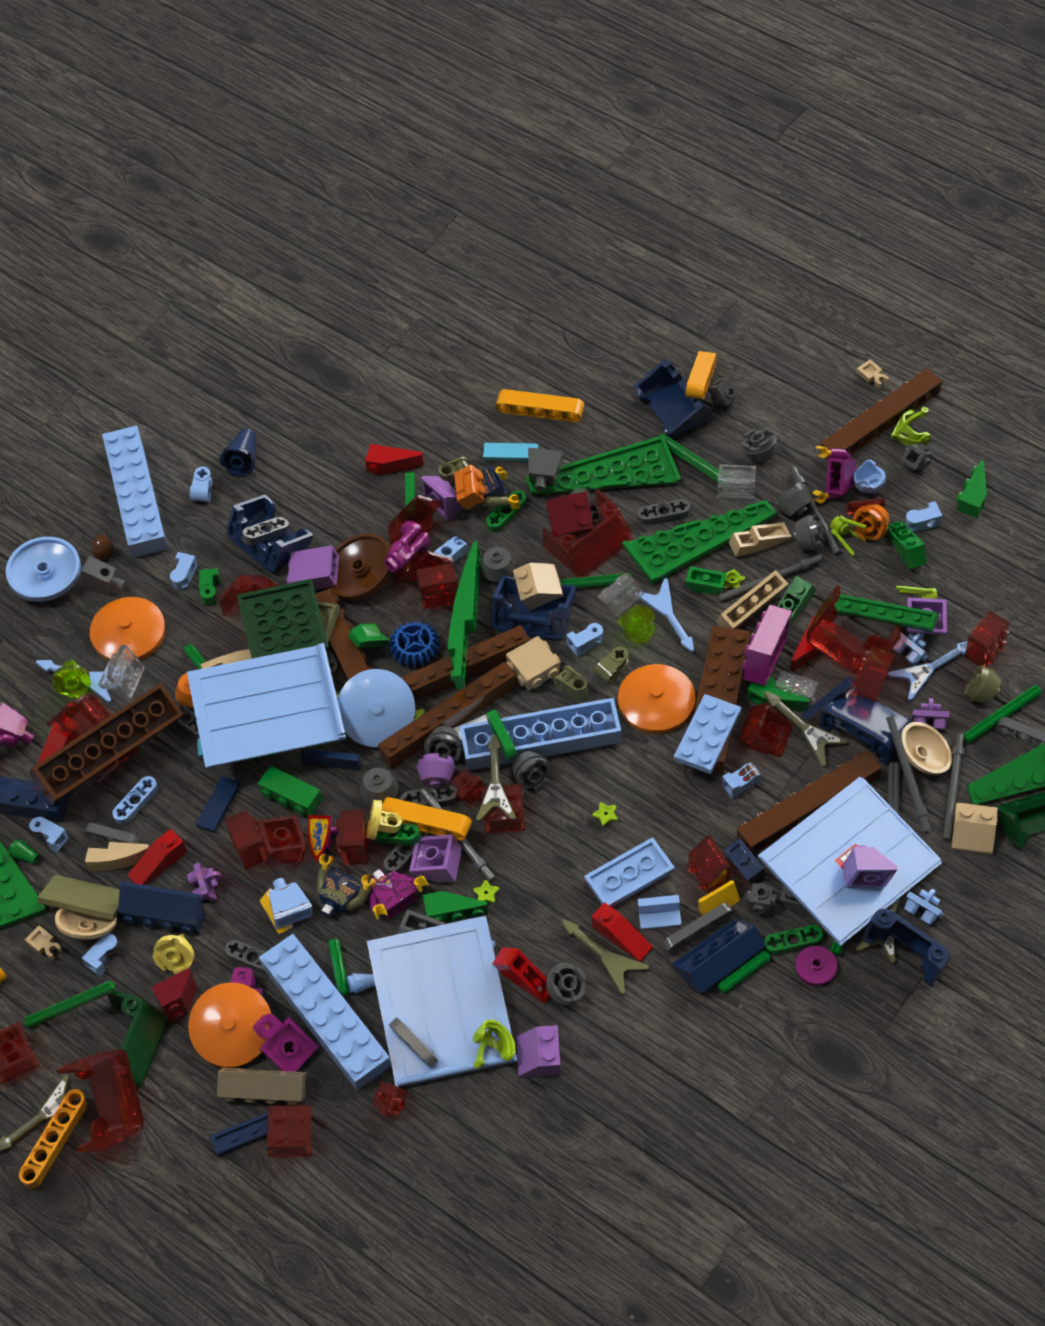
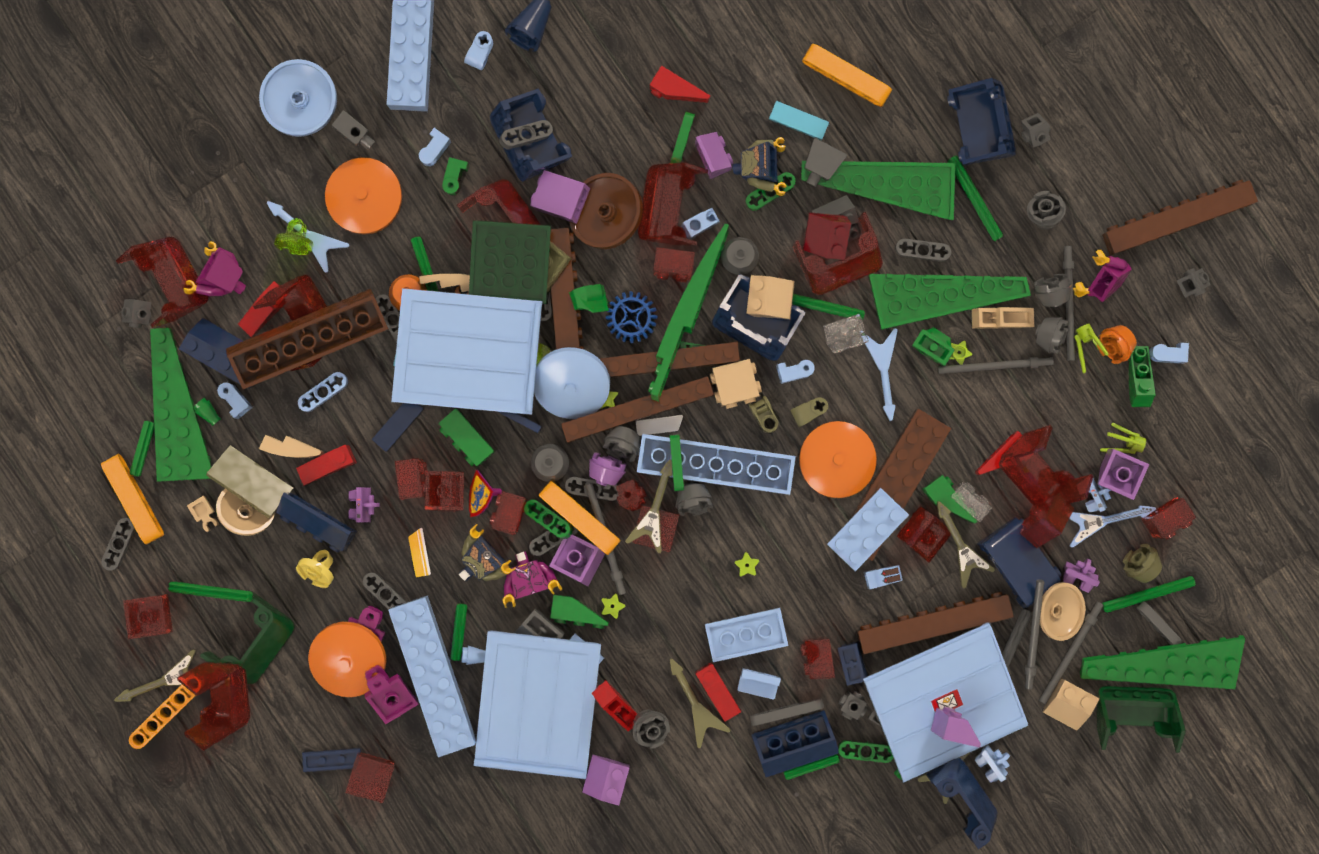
camera: 15 degrees right, 30 degrees up
light blue leg [82,934,120,977] -> none
dark grey beam [84,823,140,844] -> none
reddish brown piece [92,534,114,561] -> none
clear bracket [98,645,145,699] -> none
dark red slope [151,968,198,1024] -> none
dark tan brick [217,1068,306,1104] -> none
light blue torso [269,878,313,929] -> none
light yellow tile [366,800,402,840] -> none
clear red brick [372,1081,408,1117] -> none
magenta piece [384,521,431,572] -> none
dark grey beam [389,1017,438,1069] -> none
olive piece [438,457,468,485] -> none
orange brick [454,465,485,510] -> none
lime helmet [472,1019,516,1069] -> none
clear neon green tile [618,605,655,643] -> none
light orange beam [685,351,717,400] -> none
yellow slope [698,880,740,915] -> none
tan brick [716,570,788,629] -> none
clear bracket [717,464,756,499] -> none
magenta brick [742,605,792,685] -> none
green slope [777,576,817,626] -> none
magenta plate [795,946,837,987] -> none
dark blue tile [802,676,854,721] -> none
green tile [826,593,939,632] -> none
clear red slope [845,498,885,515] -> none
light blue cap [853,460,886,495] -> none
tan plate [857,360,889,389] -> none
lime helmet [891,407,932,446] -> none
green slope [956,460,987,518] -> none

